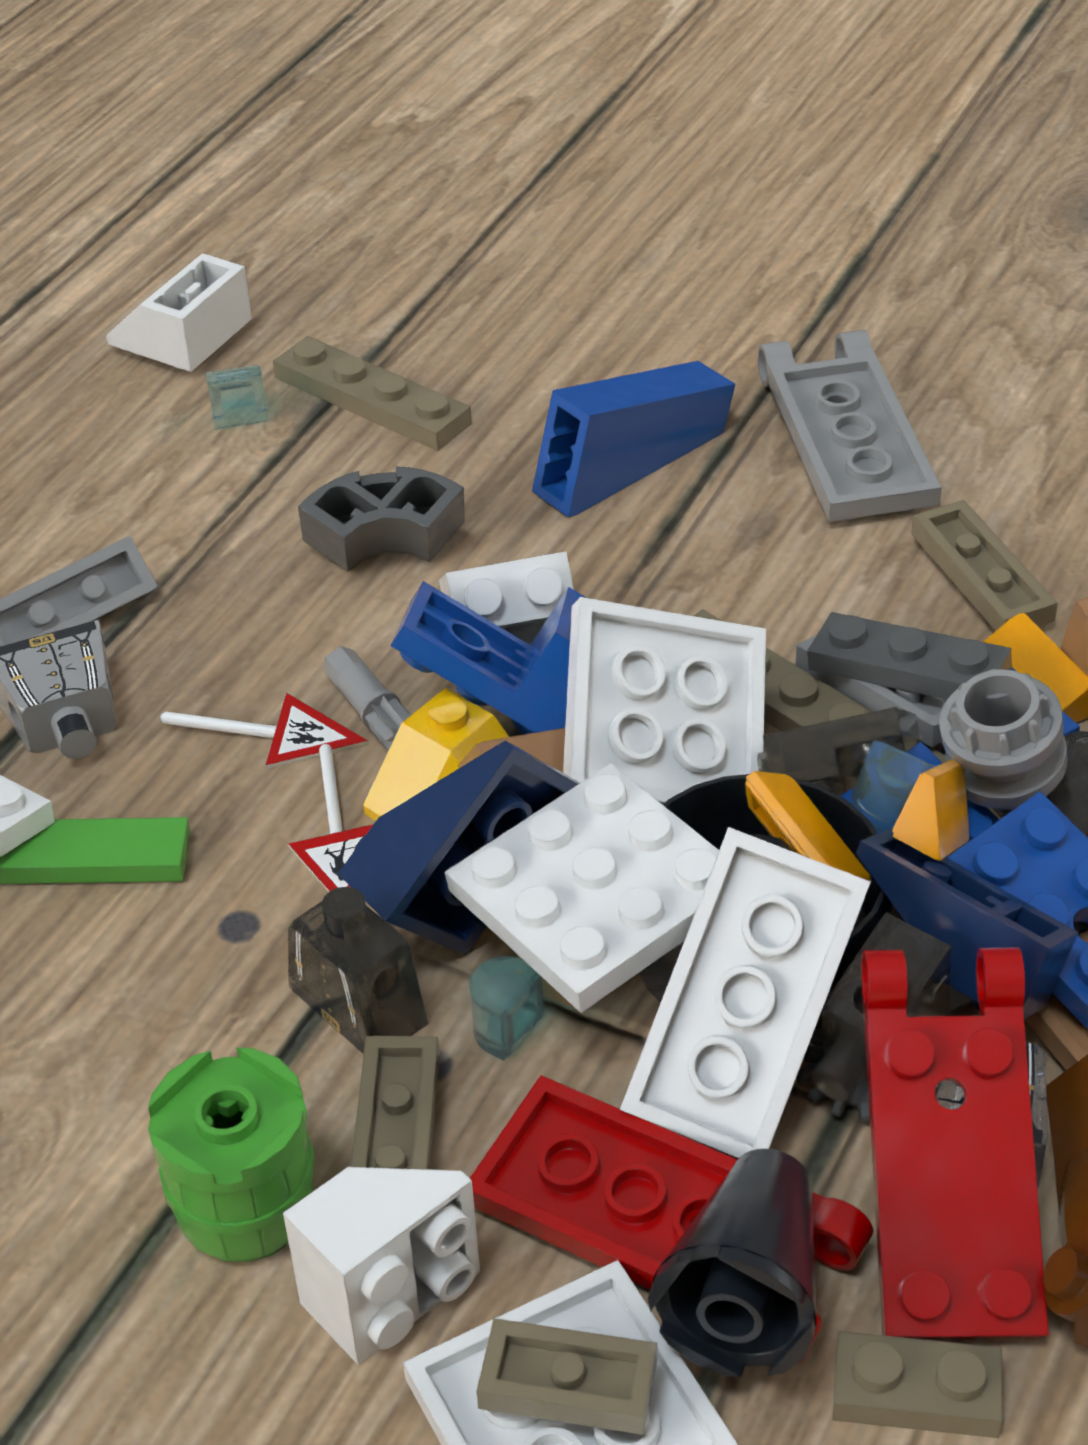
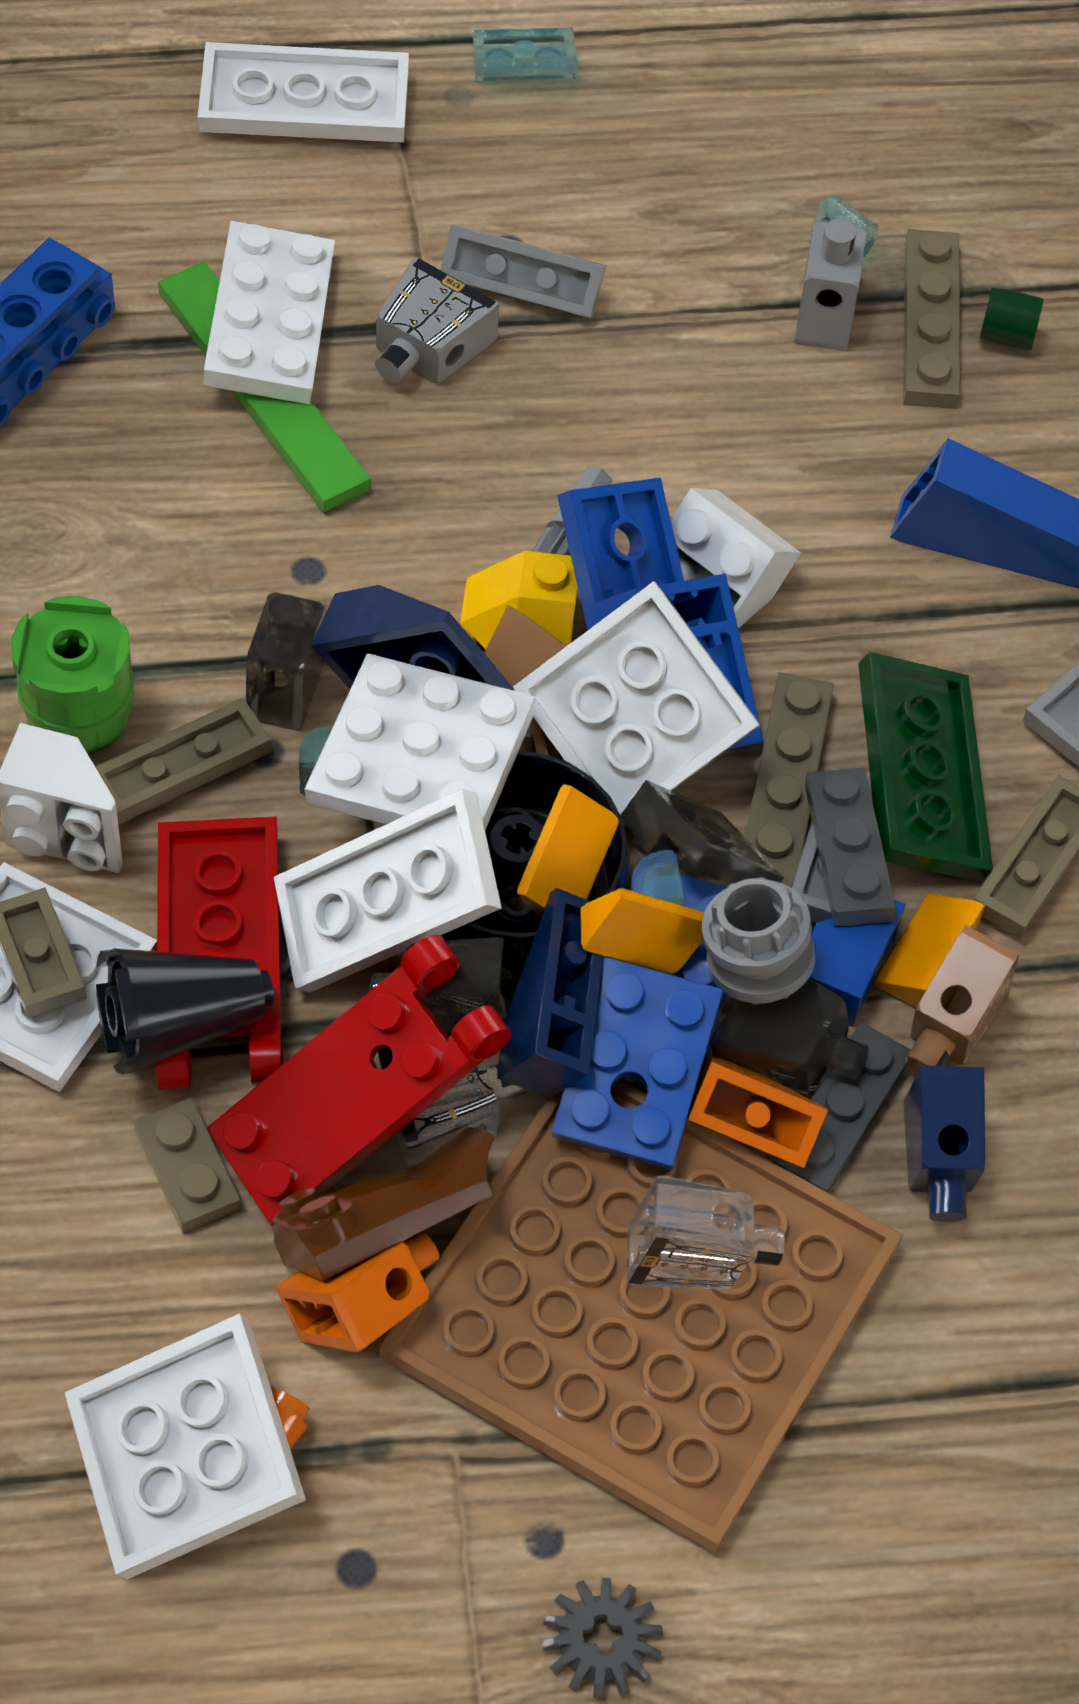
camera: 50 degrees right, 15 degrees up
white slope [106,253,252,372] -> none
piece [160,692,369,769] -> none
piece [288,744,374,913] -> none
dark grey brick [298,466,465,571] -> none
none -> light grey torso [794,219,866,351]
none -> dark green plate [858,652,993,882]
none -> dark green brick [979,287,1044,350]

